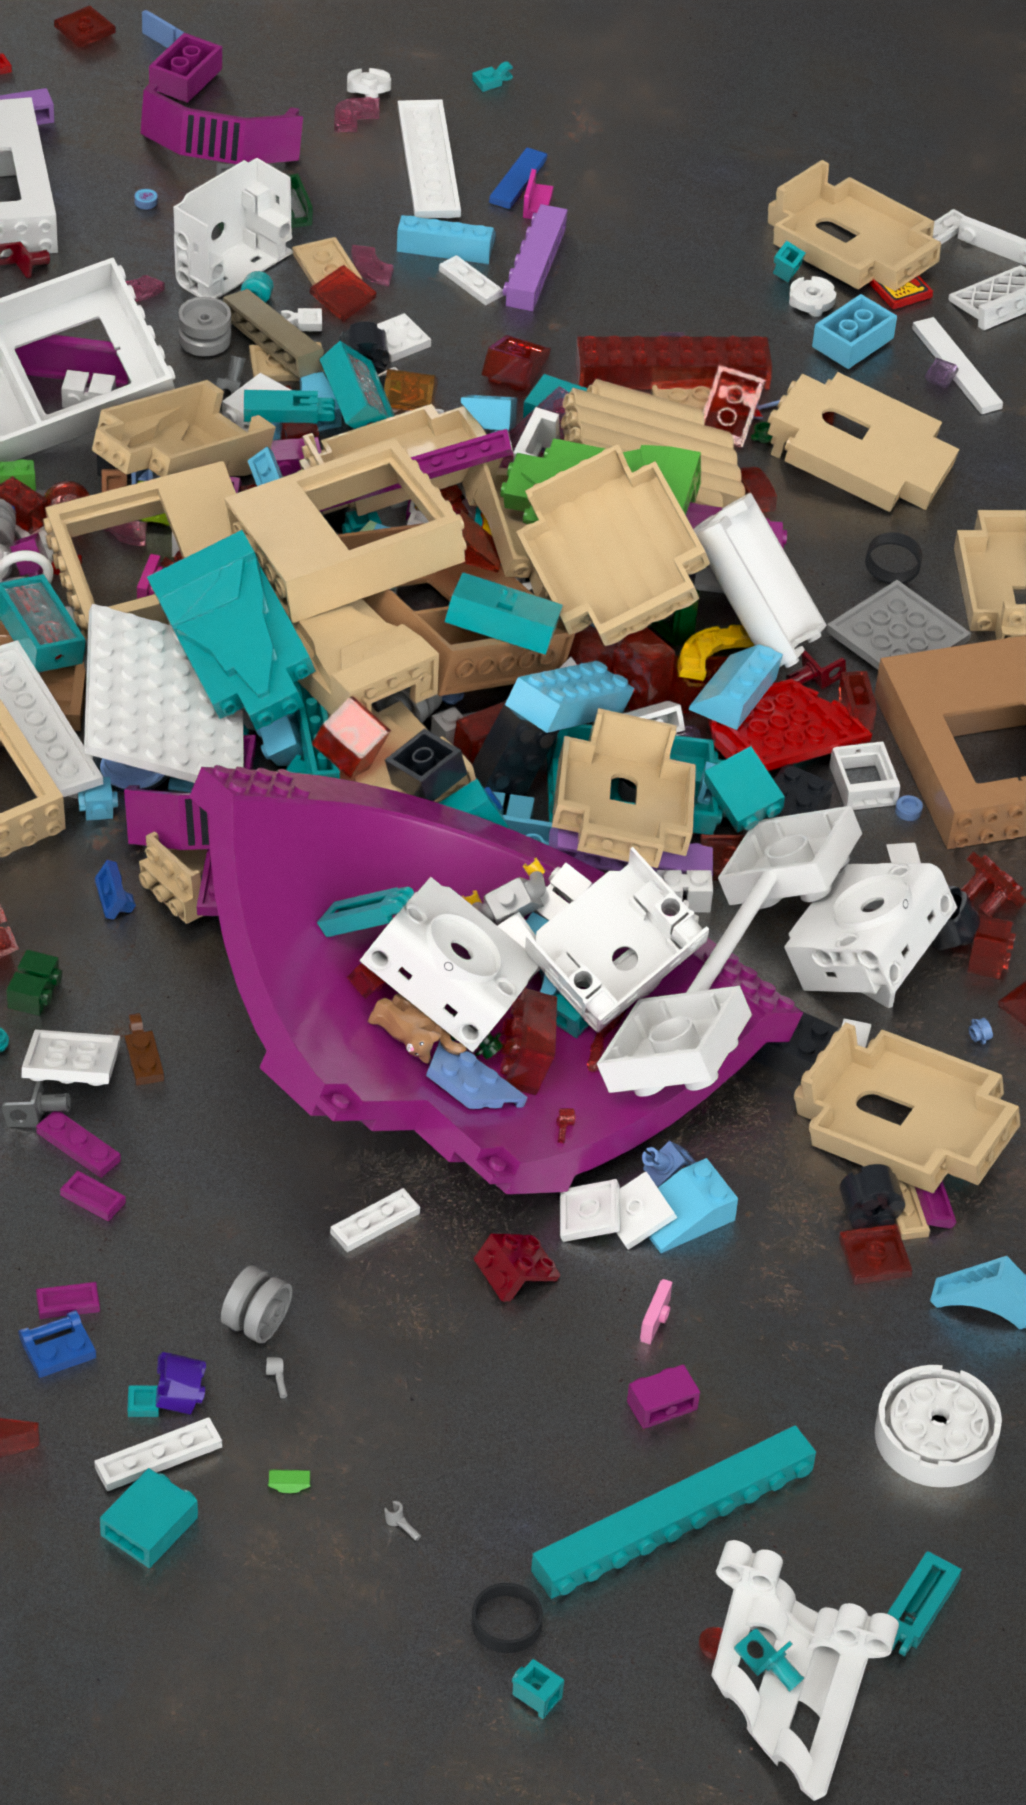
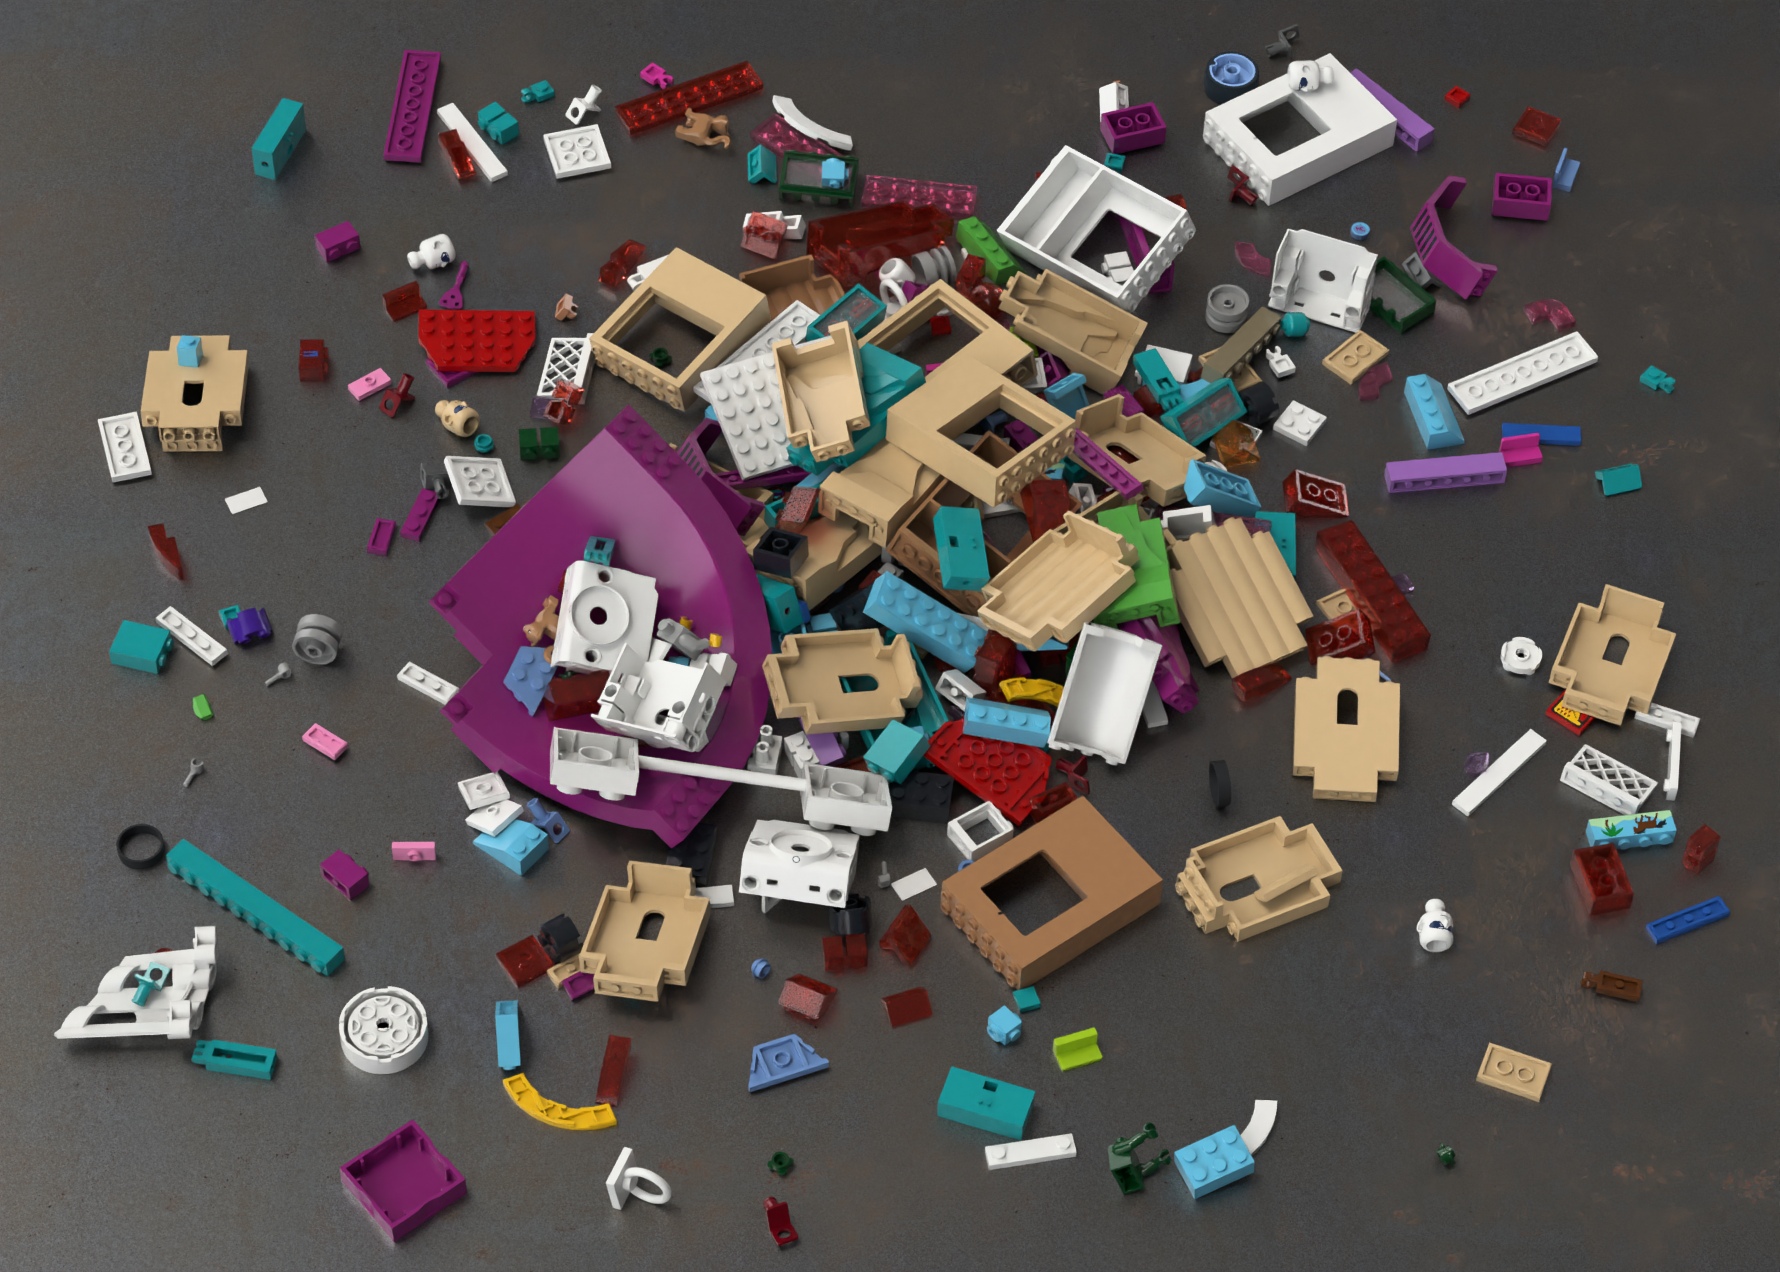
camera: 70 degrees right, 5 degrees up
blue plate [18,1310,96,1378] -> none
magenta tile [36,1282,100,1319] -> none
dark grey bracket [216,355,246,407] -> none
clear red tile [309,265,377,321] -> none
white plate [347,68,391,98] -> none
white tile [439,255,503,306] -> none
dark red bracket [473,1233,561,1302] -> none
teal brick [511,1659,564,1719] -> none
clear red hand [556,1108,575,1143] -> none
teal brick [773,240,806,283] -> none
medium azure brick [812,294,897,369] -> none
light grey plate [826,580,971,669] -> none
none -> bright pink plate [302,723,348,760]
none -> tan panel [772,321,870,462]
none -> teal panel [1595,463,1642,495]

